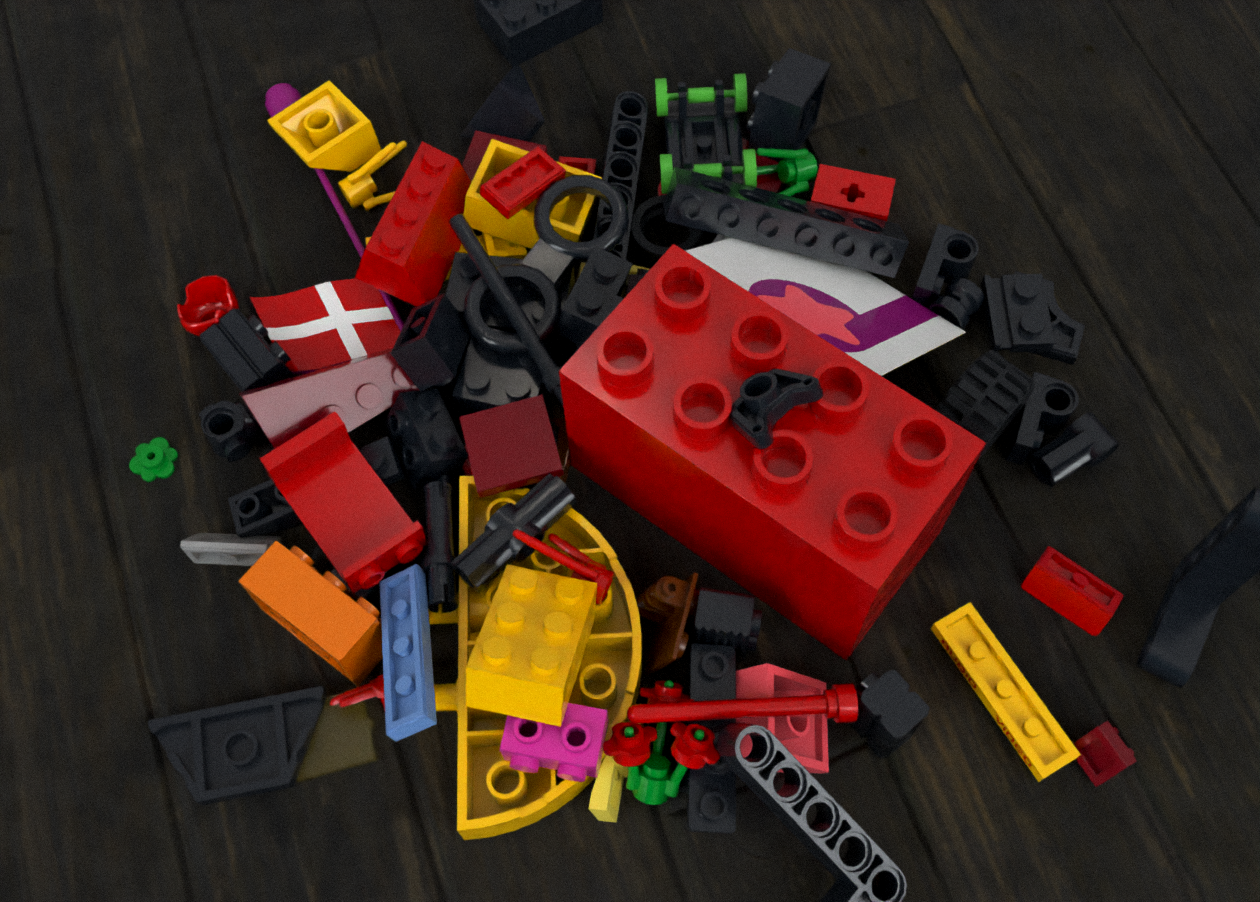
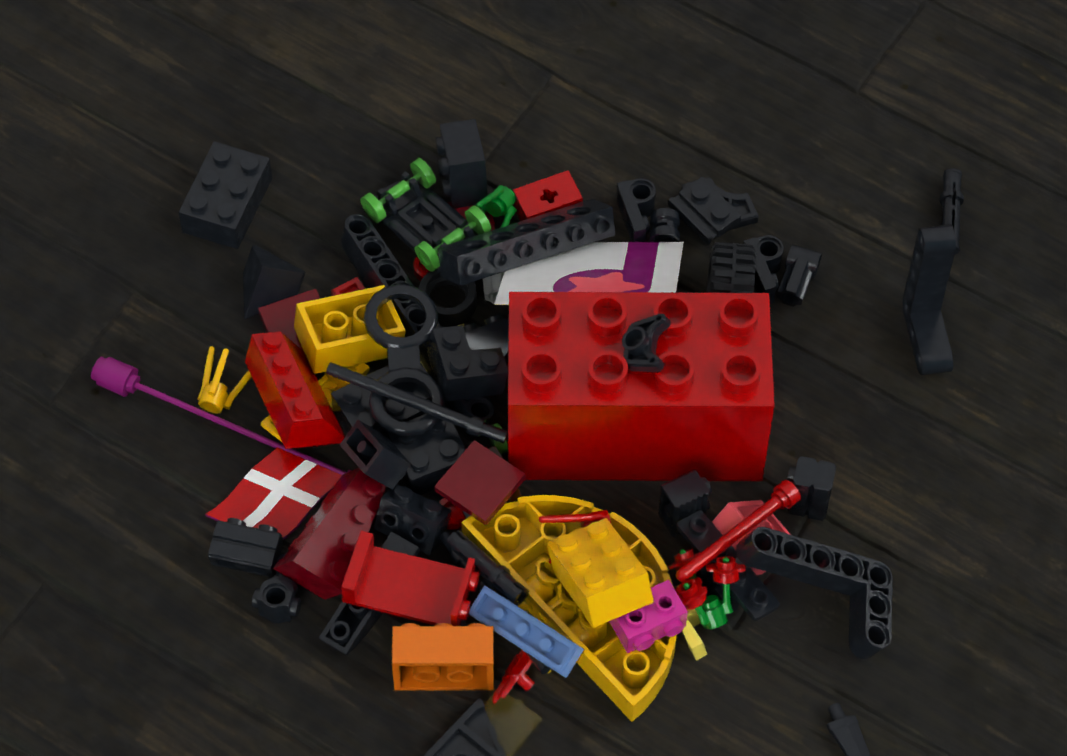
camera: 40 degrees left, 5 degrees down
green plant [129,437,178,482] -> none
red hair [177,275,239,336] -> none
light grey slope [180,533,281,566] -> none
yellow slope [267,80,381,172] -> none
black piece [451,473,576,593] -> none
red plate [480,146,566,219] -> none
reddish brown hinge [636,572,699,677] -> none
yellow plate [931,602,1081,782] -> none
red slope [1021,546,1124,636] -> none
dark red tile [1073,721,1137,787] -> none

